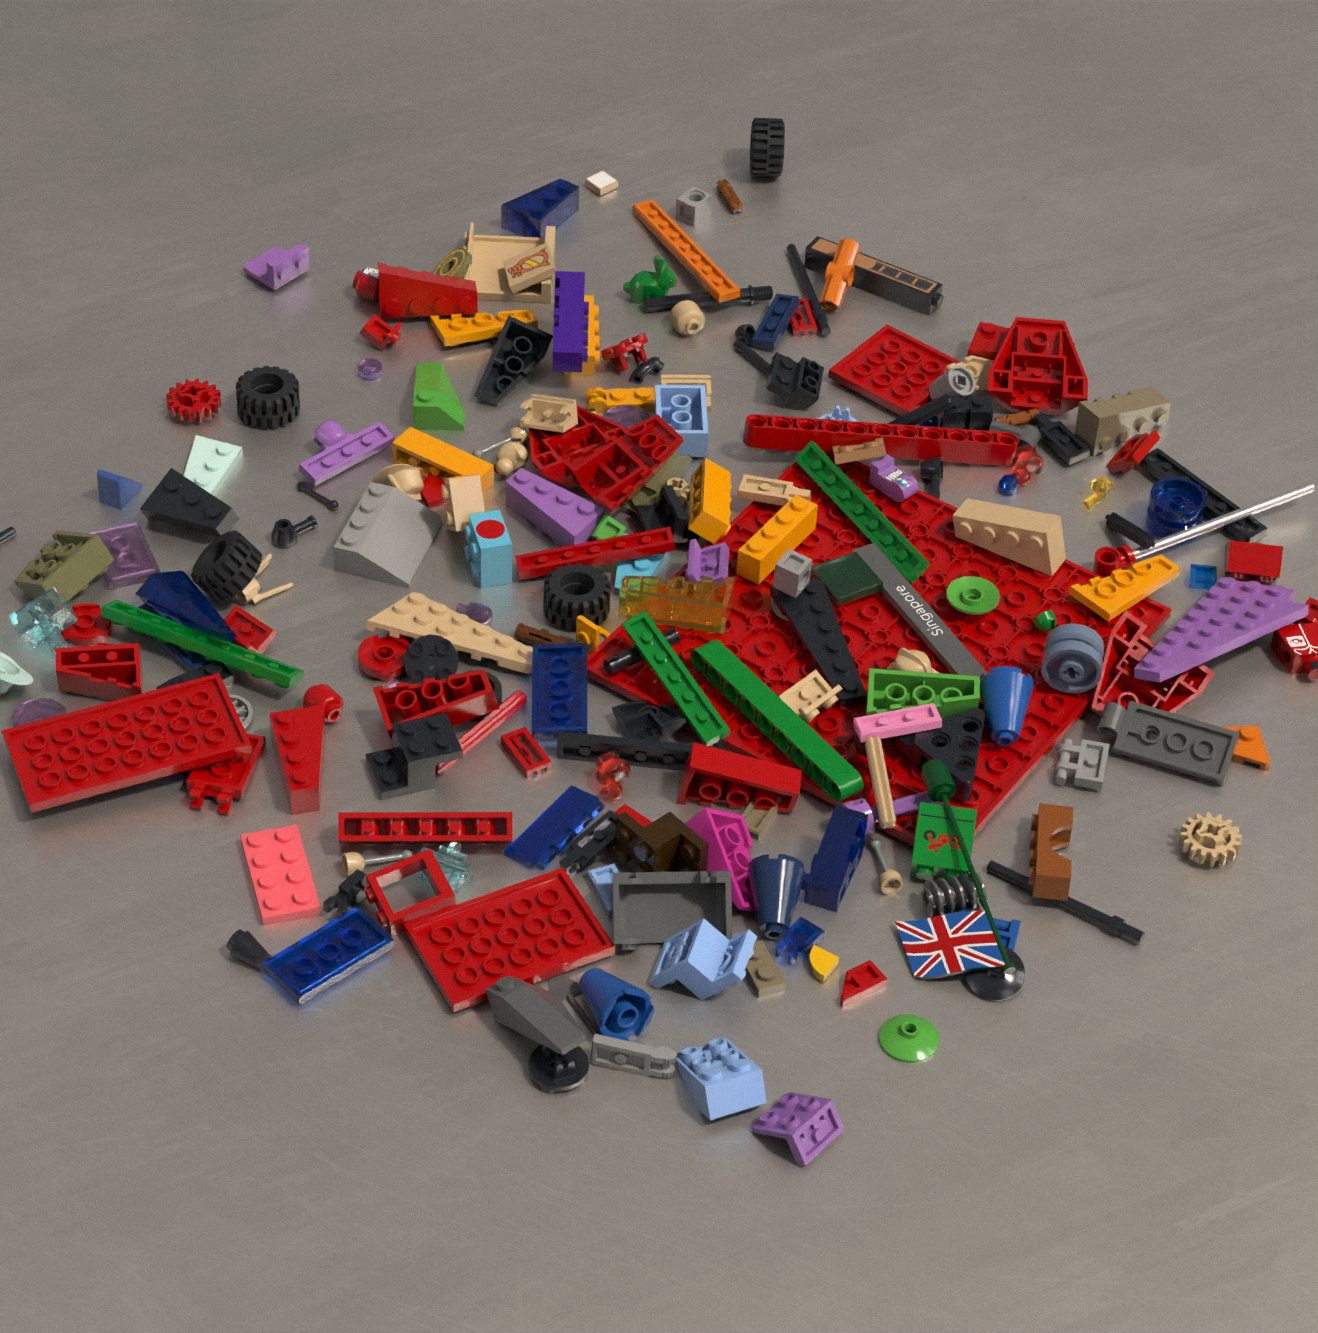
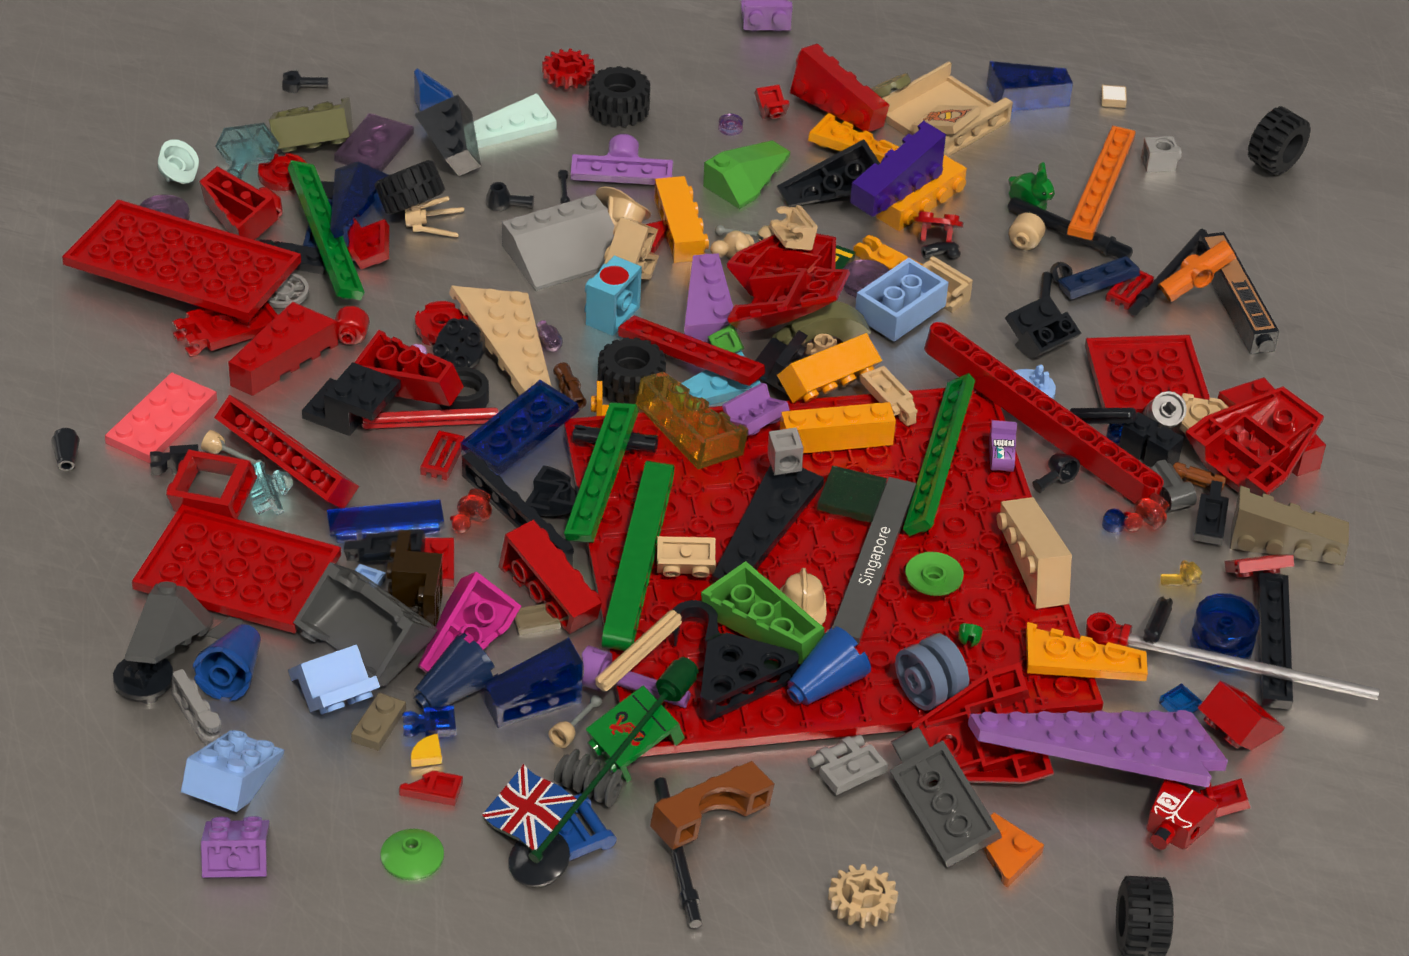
camera: 45 degrees right, 0 degrees up
clear blue plate [263,906,395,1005] -> none
dark orange axle [716,179,743,213] -> none
medium nougat plate [832,438,886,464] -> none
bright pink tile [853,703,942,743] -> none

